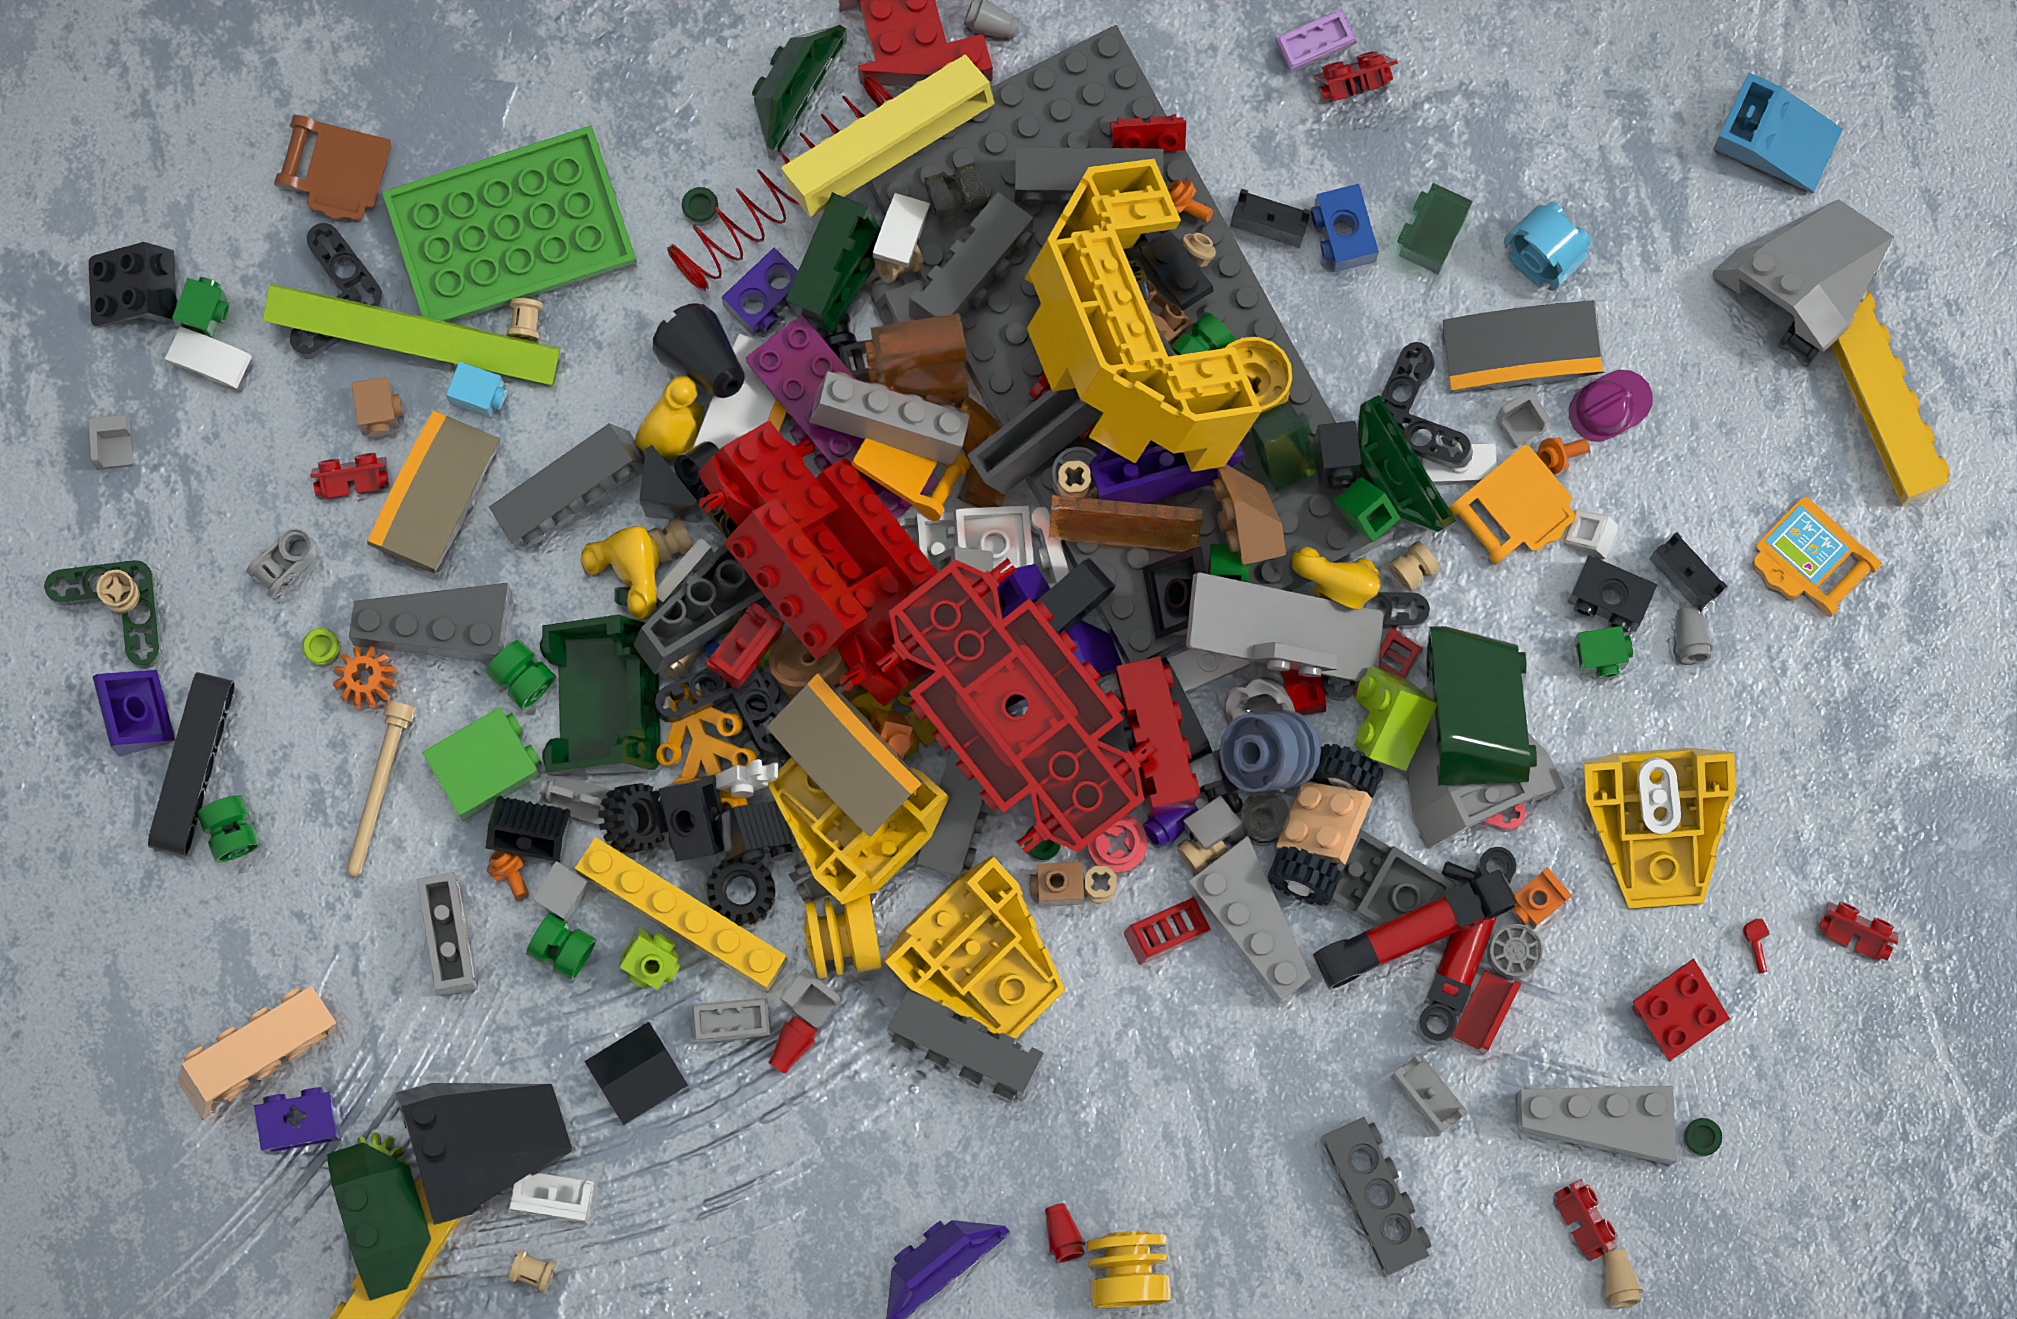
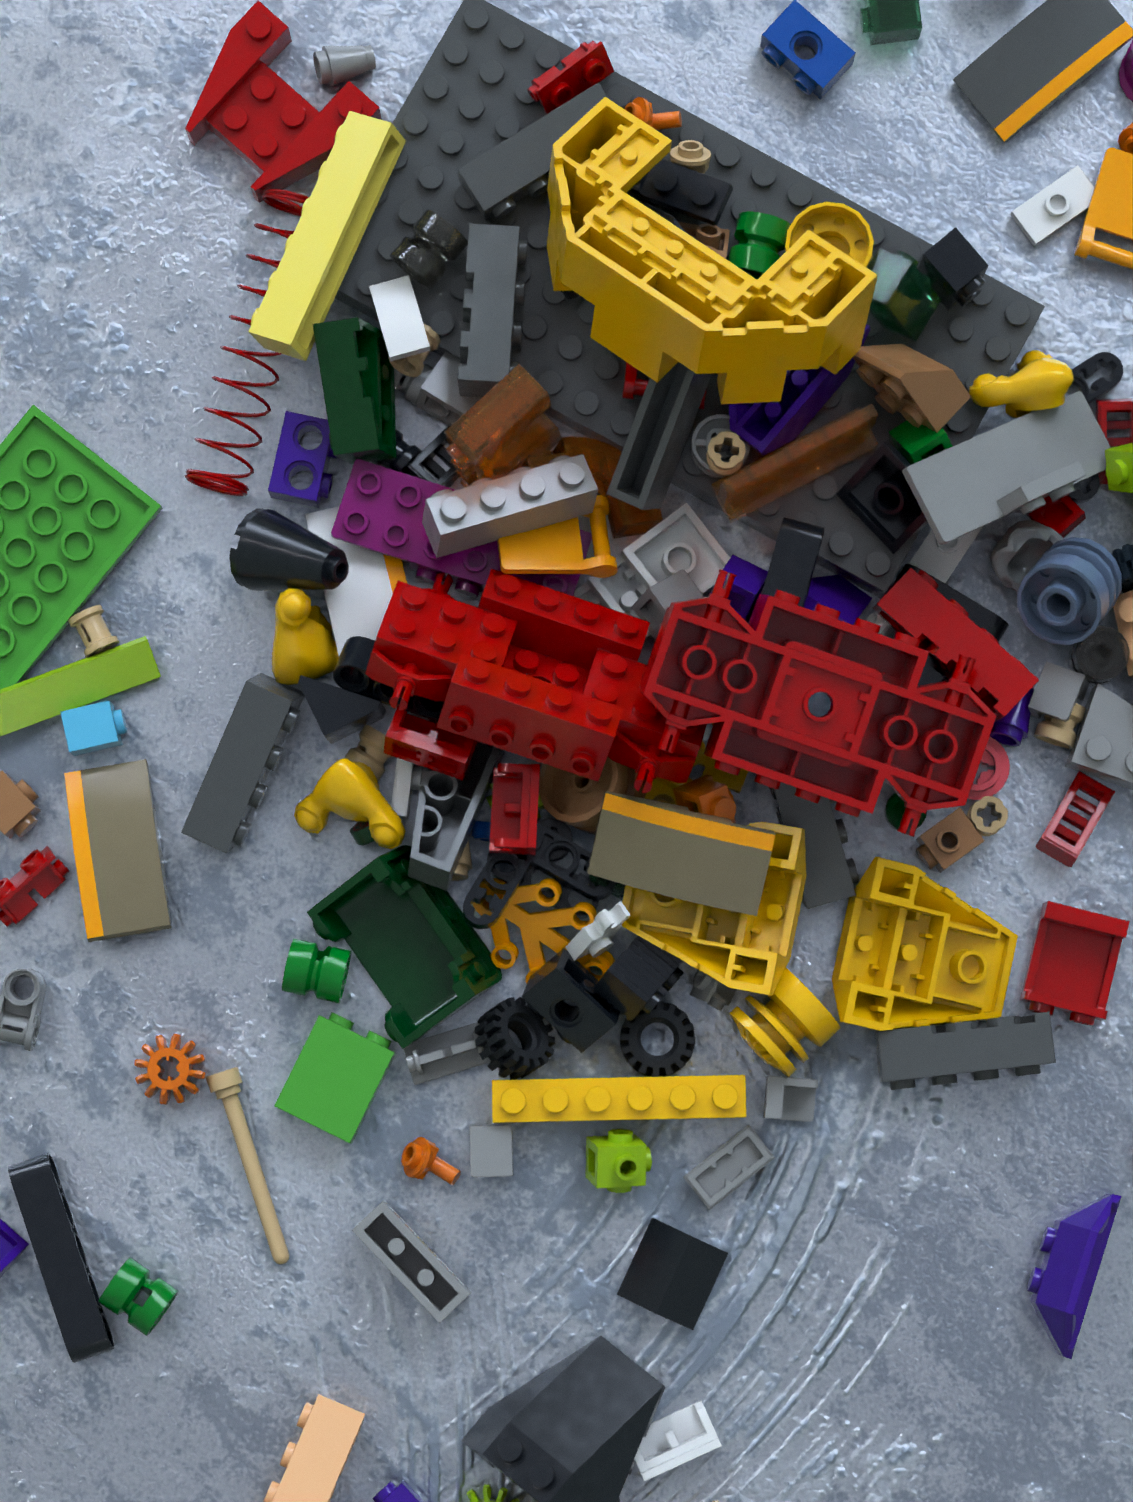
camera: 30 degrees left, 5 degrees up
lime tile [302,628,341,667] -> none
dark grey wedge [349,583,512,663] -> none
black brick [486,795,571,863] -> none
green wheel [526,912,597,981] -> none
dark green tile [682,187,719,226] -> none
dark green wedge [752,25,847,161] -> none
red cone [768,1015,819,1074] -> none
white plate [1030,507,1069,588] -> none
black piece [1198,749,1244,814] -> none
black hinge [1230,188,1311,248] -> none
green brick [1334,477,1401,542] -> none
dark green wedge [1356,395,1456,532] -> none
black beam [1381,342,1473,469] -> none
tan wheel [1388,541,1441,592] -> none
light grey panel [1496,390,1551,449] -> none
none -> red hinge [384,704,478,780]
none -> red panel [1020,901,1130,1026]

